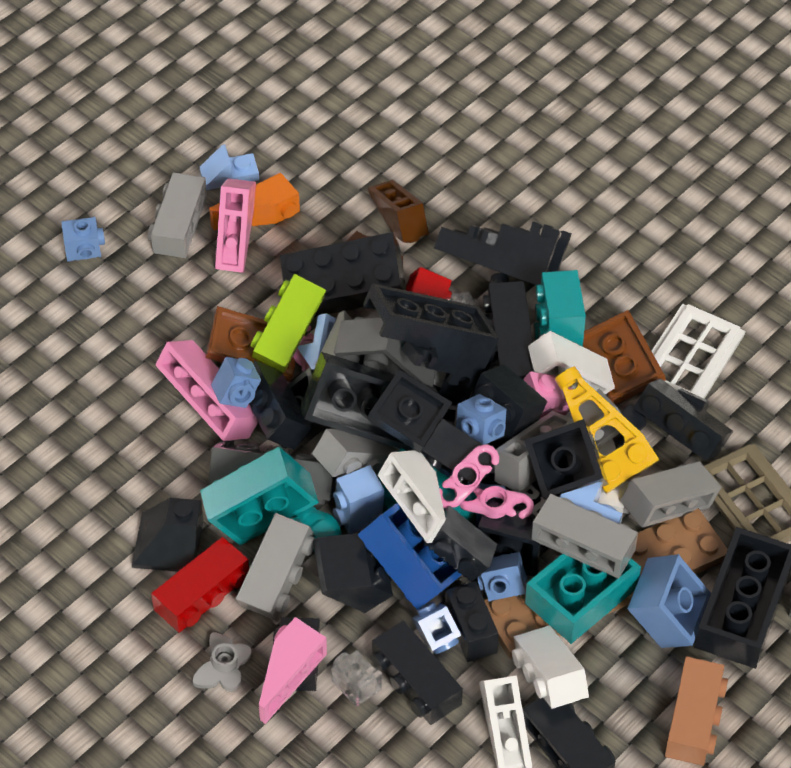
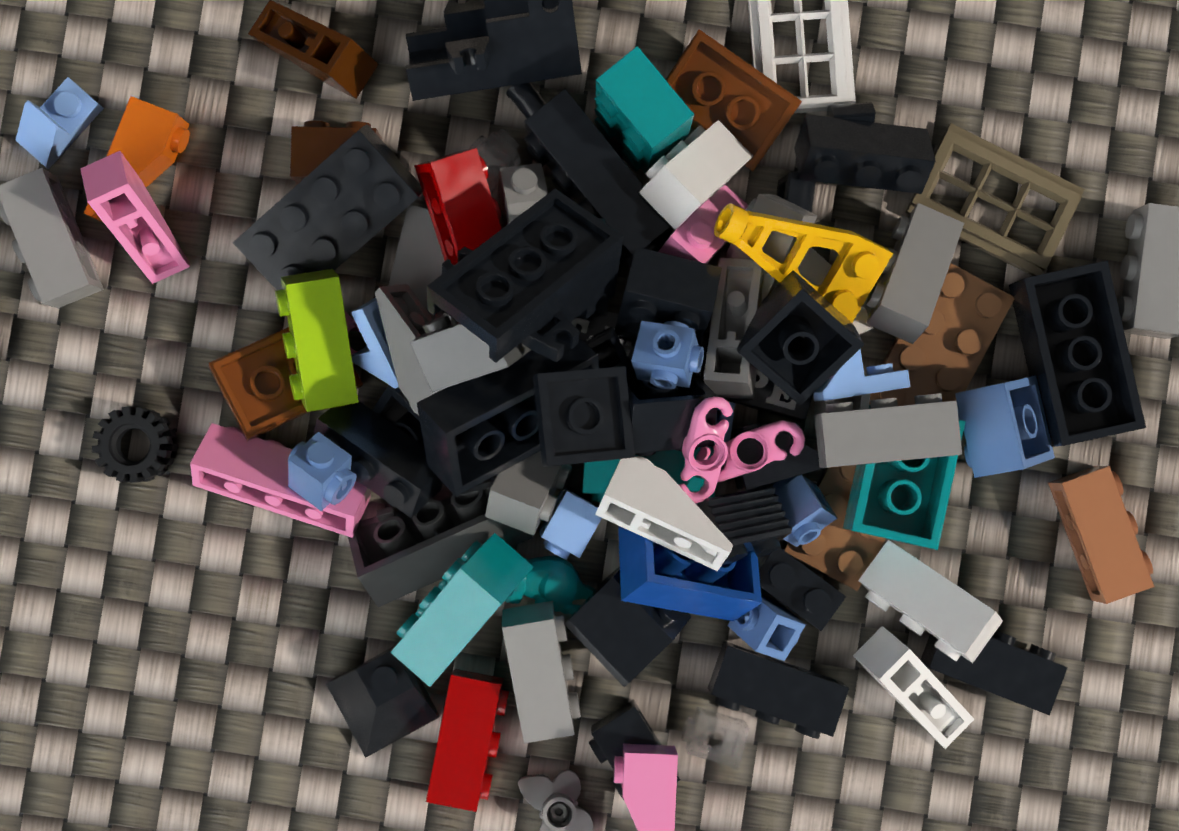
camera: 35 degrees left, 35 degrees up
none -> black tyre [92,407,178,483]

